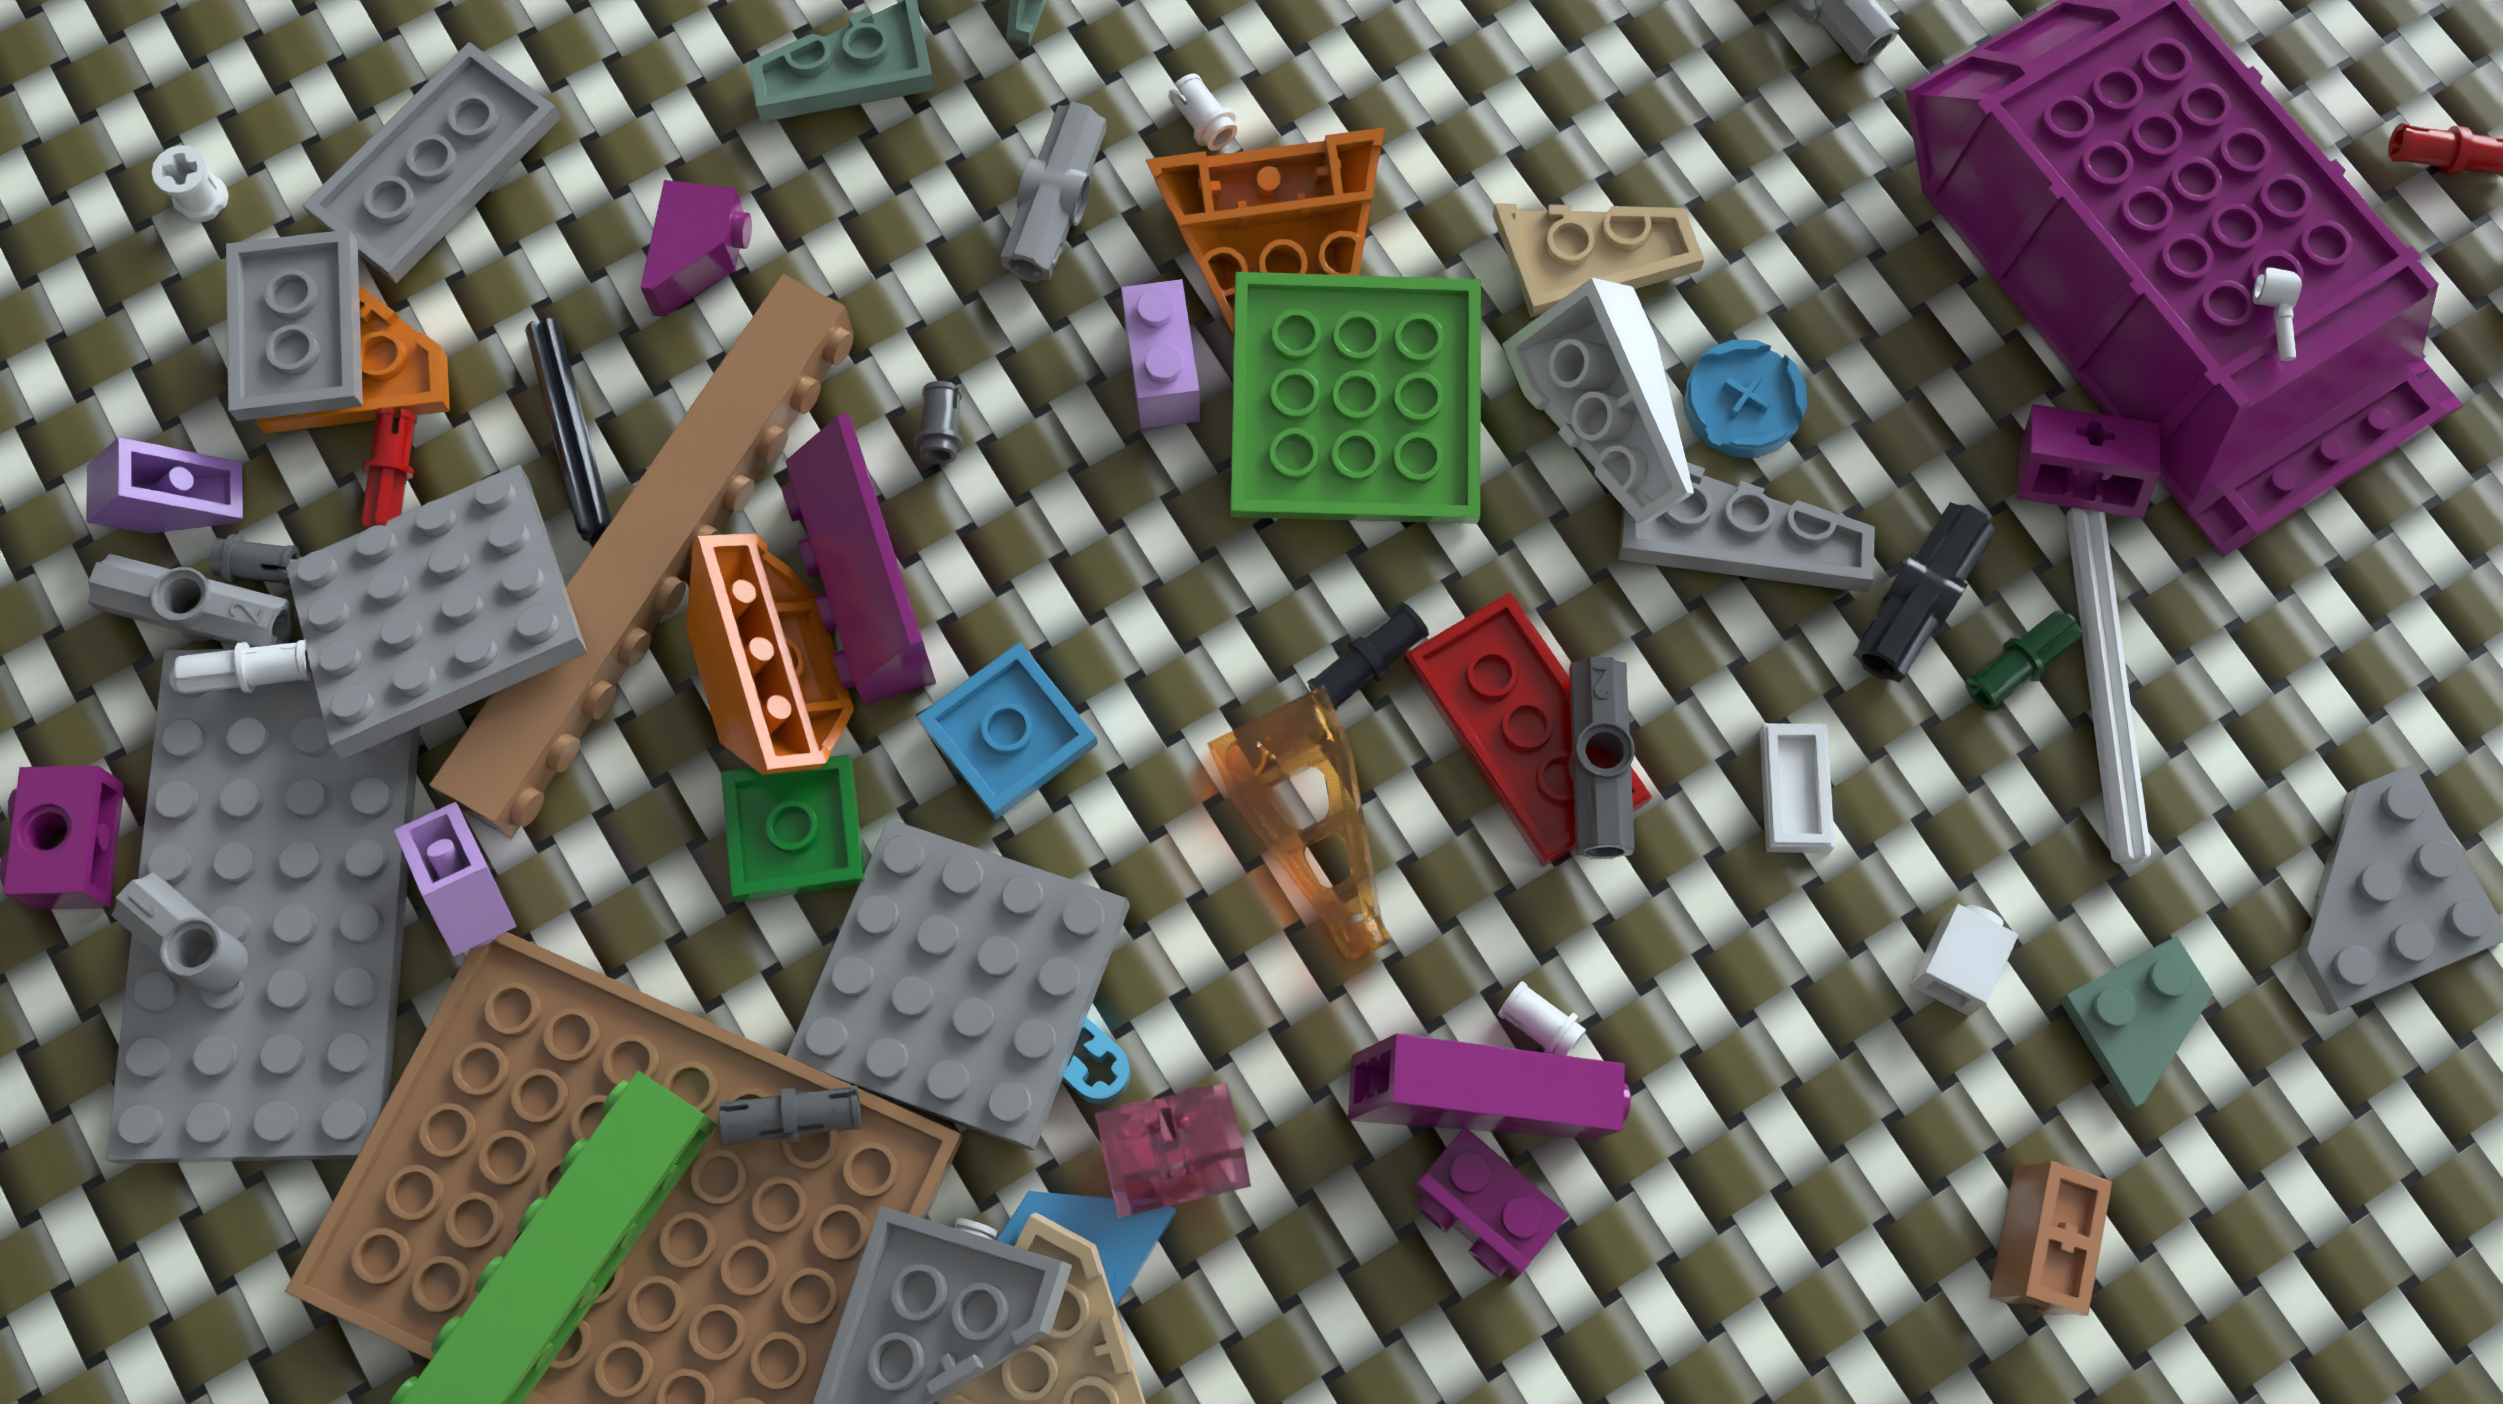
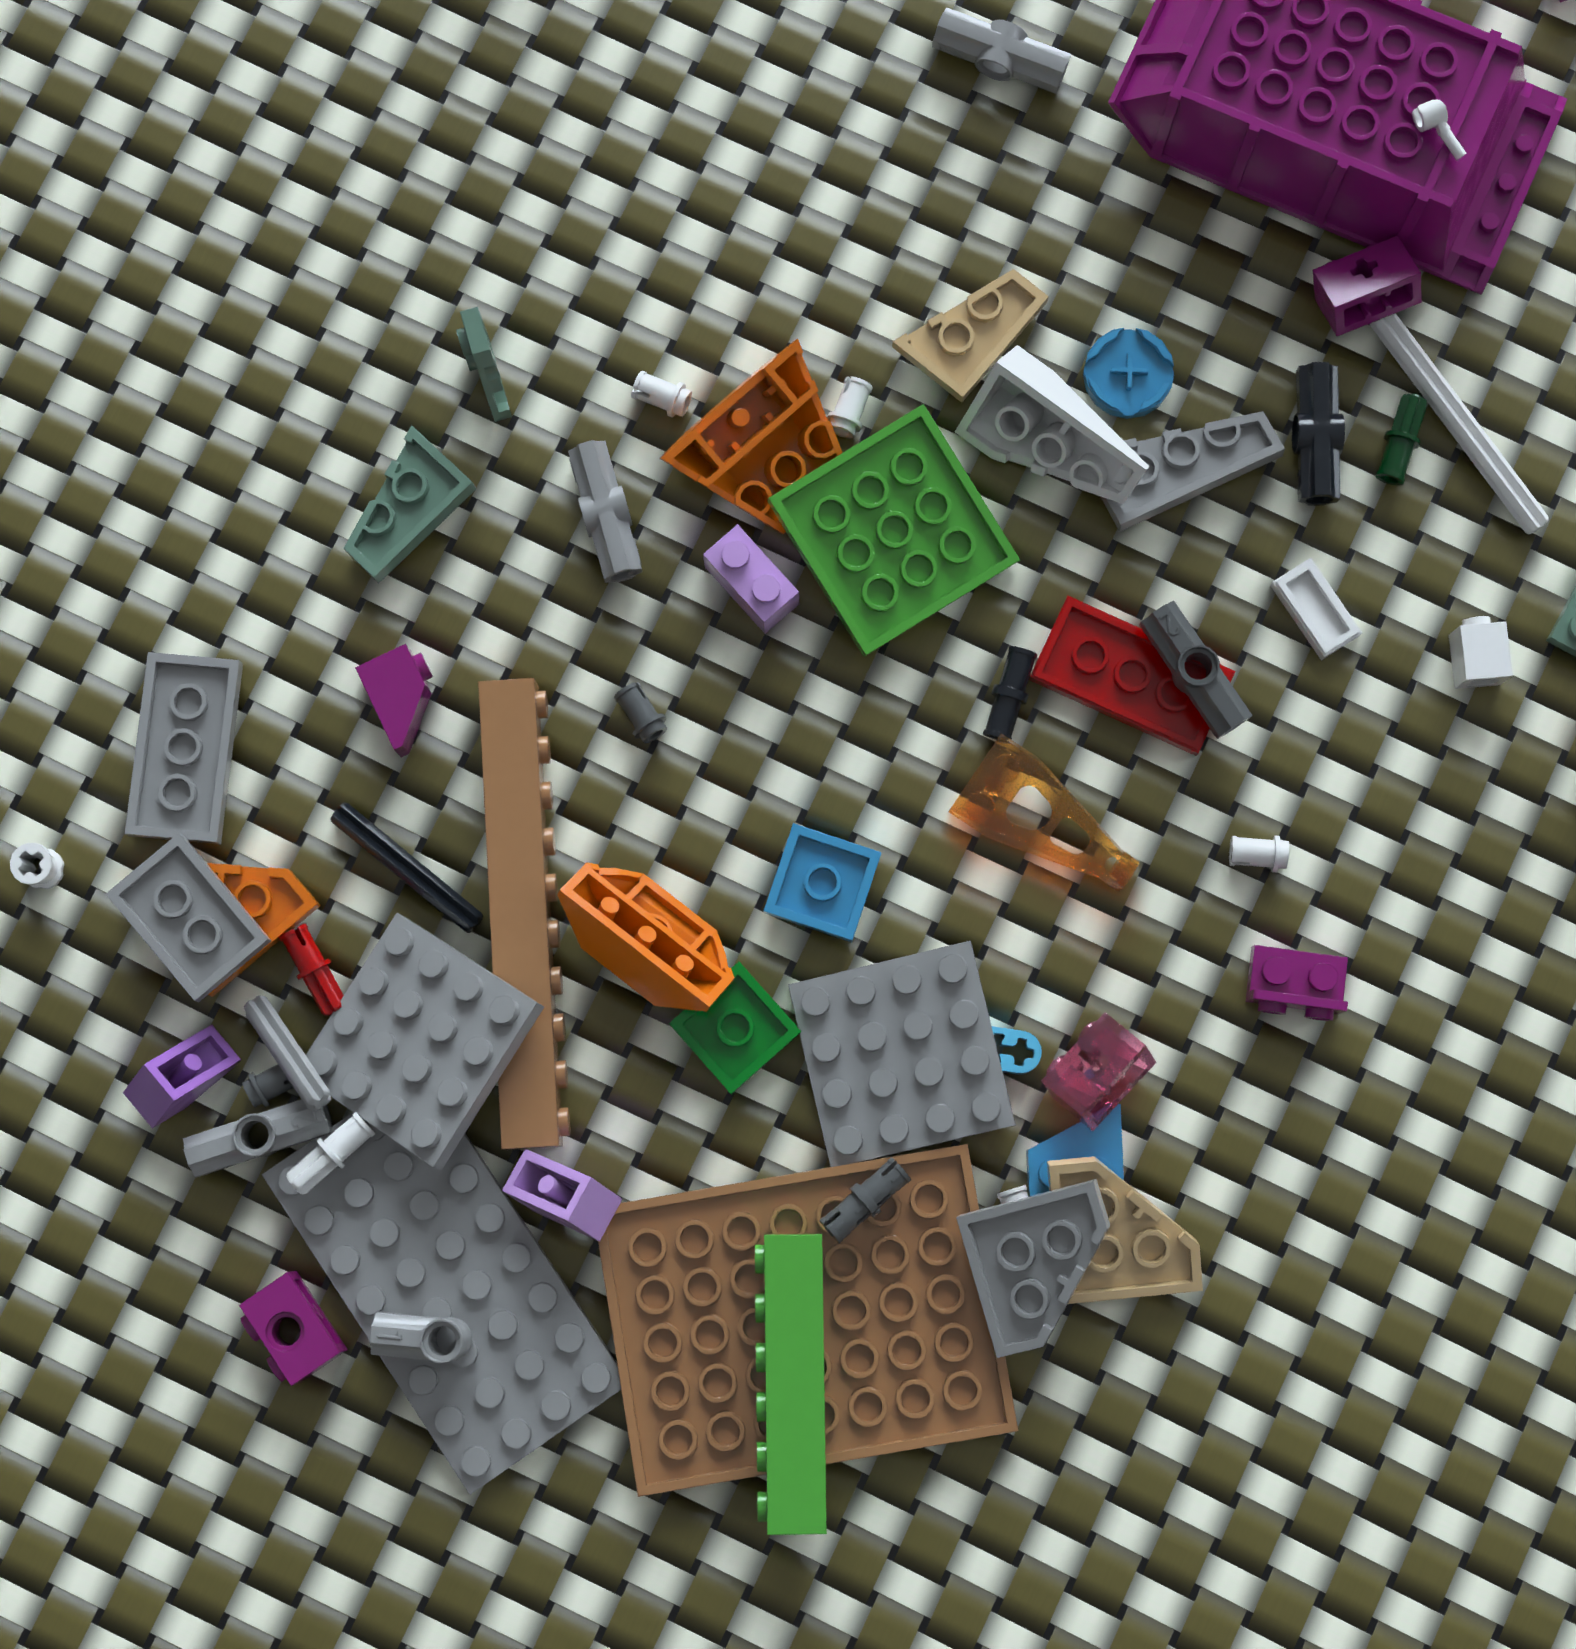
camera: 30 degrees left, 10 degrees up
magenta slope [781,413,936,706] -> none
magenta slope [1348,1033,1631,1139] -> none
none -> light grey axle [244,995,331,1111]
none -> white pin [827,376,873,438]

